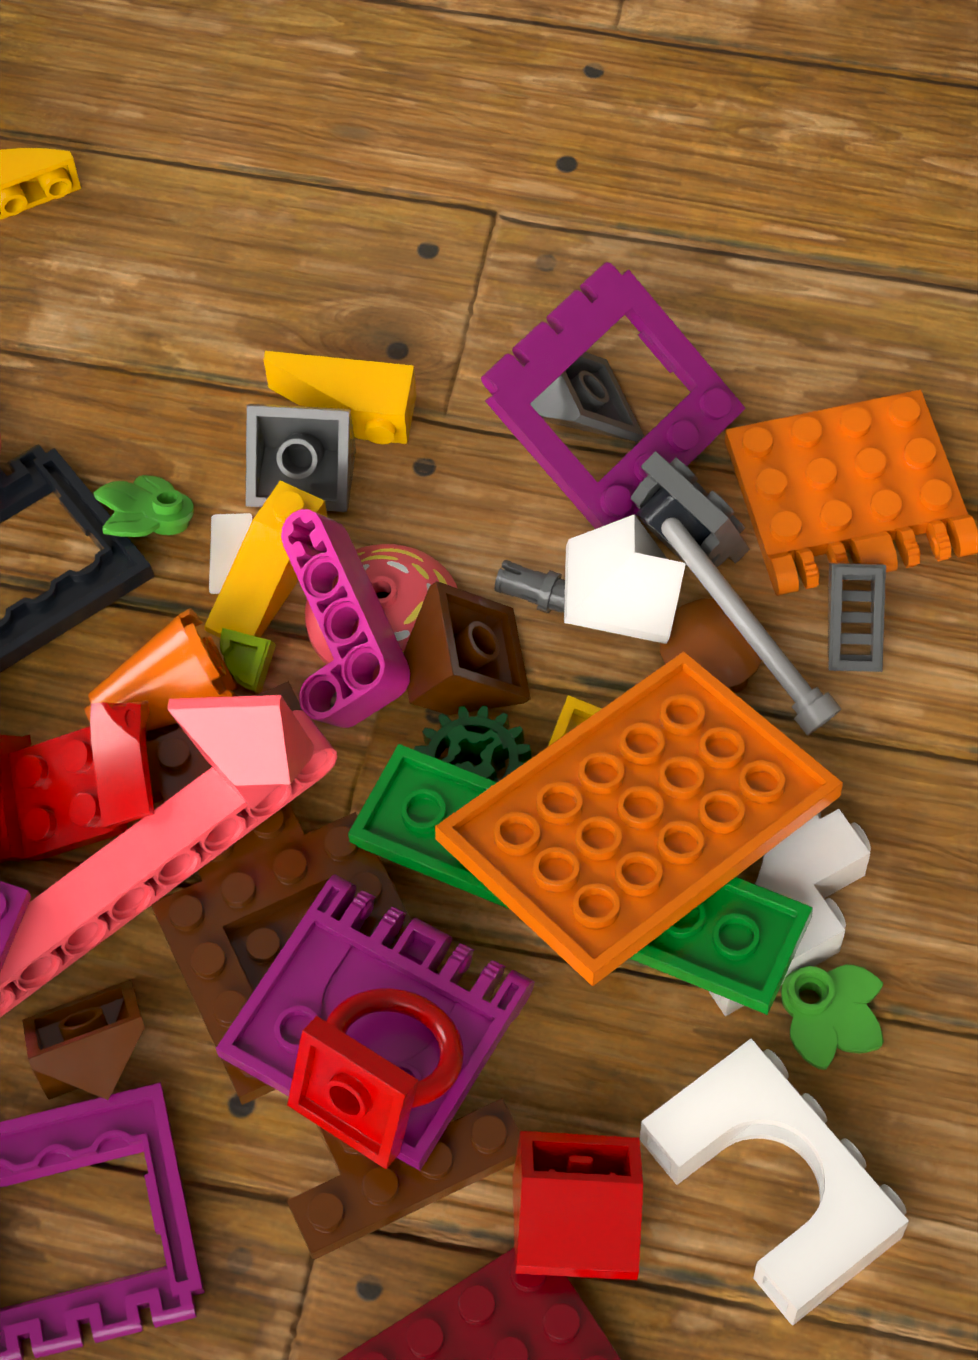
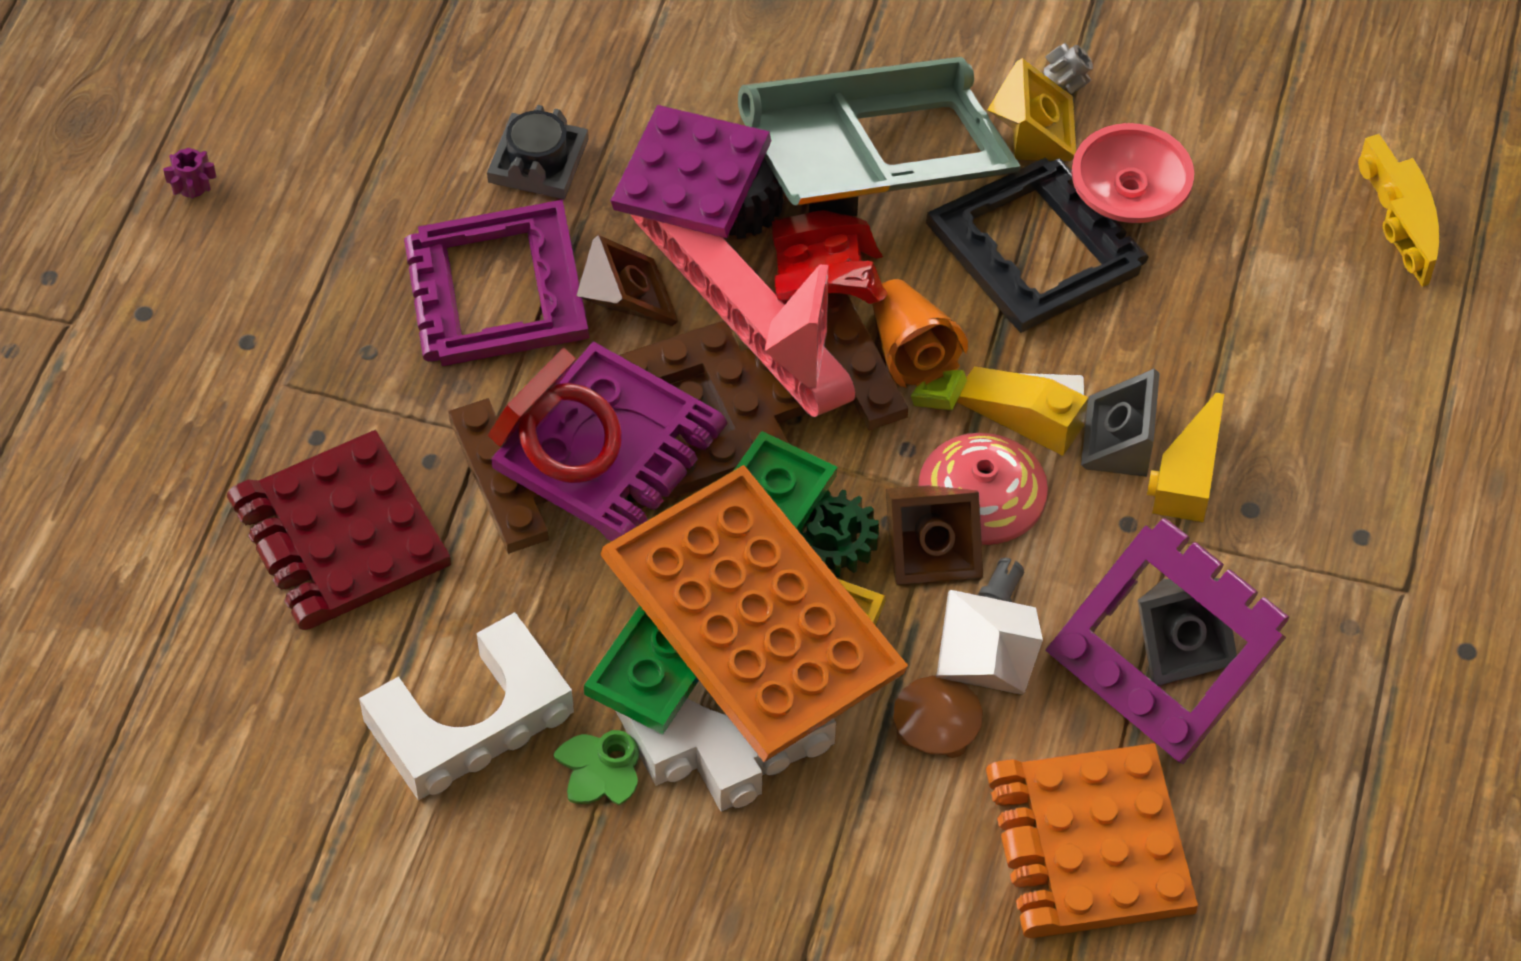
camera: 90 degrees right, 5 degrees down
bright green plate [94,475,194,537] -> none
dark pink beam [281,509,411,728] -> none
red slope [512,1131,643,1280] -> none
dark grey piece [631,451,750,567] -> none
light grey piece [661,518,842,736] -> none
dark grey slope [828,563,886,672] -> none

